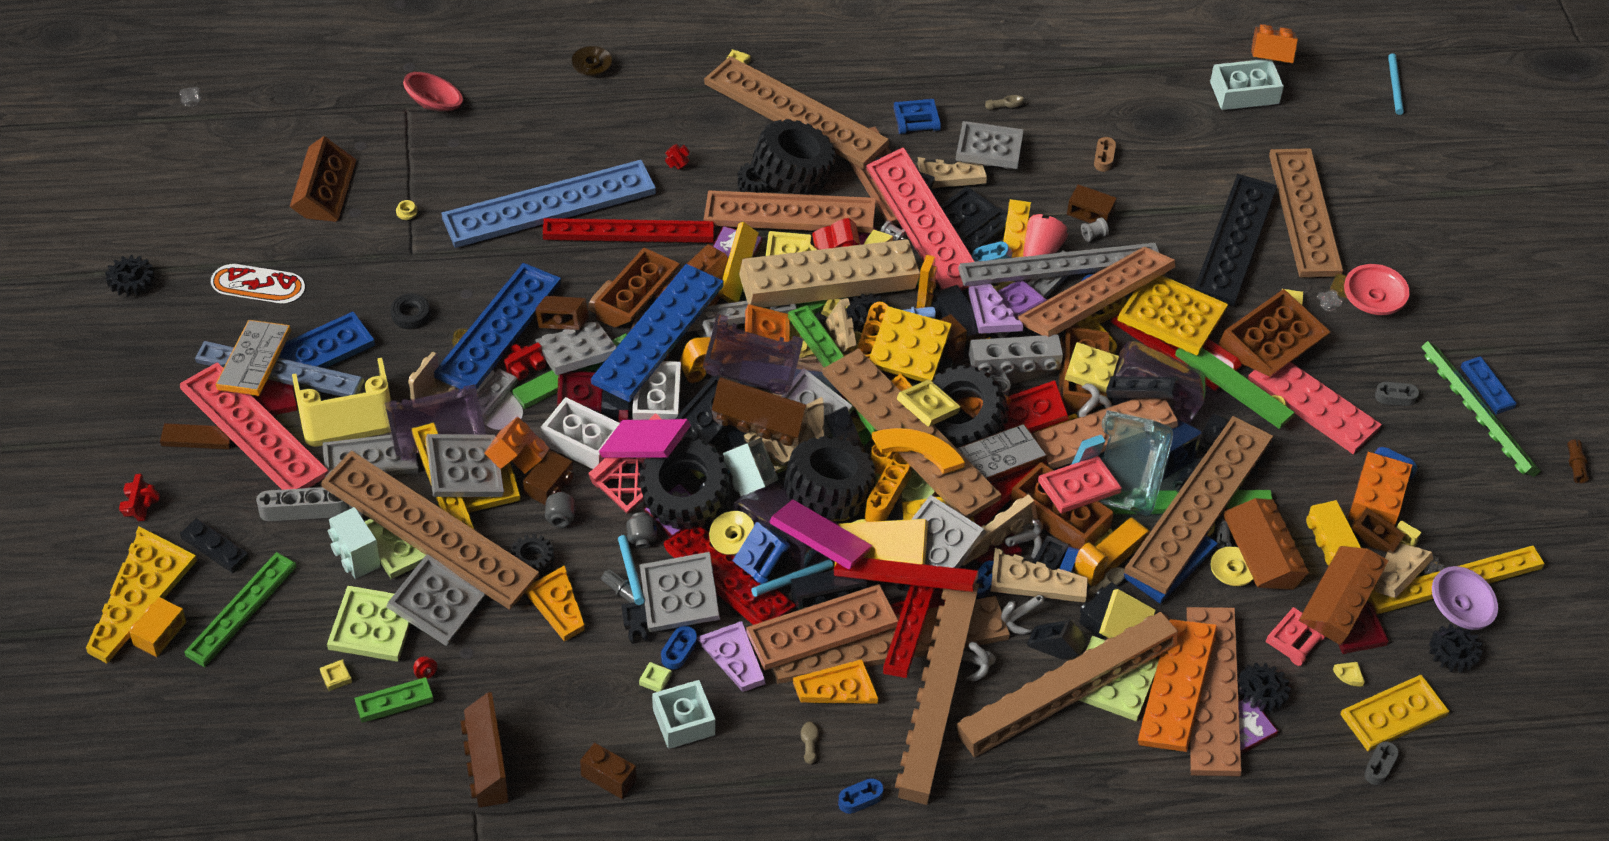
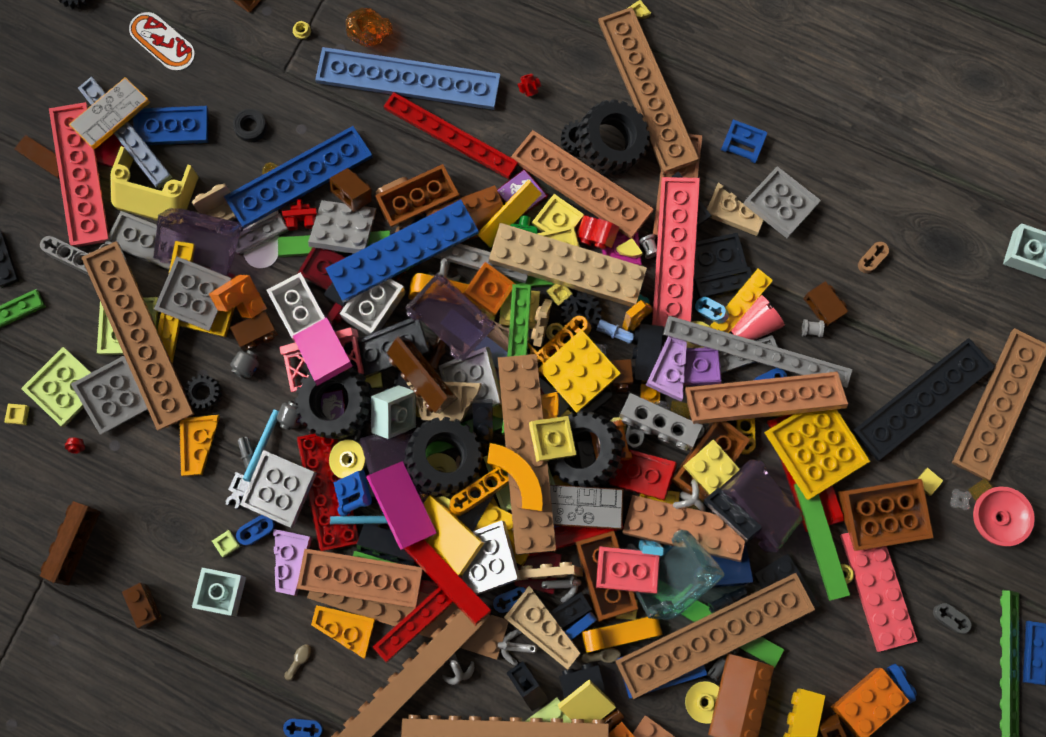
camera: 35 degrees right, 25 degrees up
light aqua brick [328,507,381,579] -> none
bright green plate [355,677,433,723] -> none
dark tan piece [985,95,1024,110] -> none
none -> clear orange helmet [345,7,393,47]

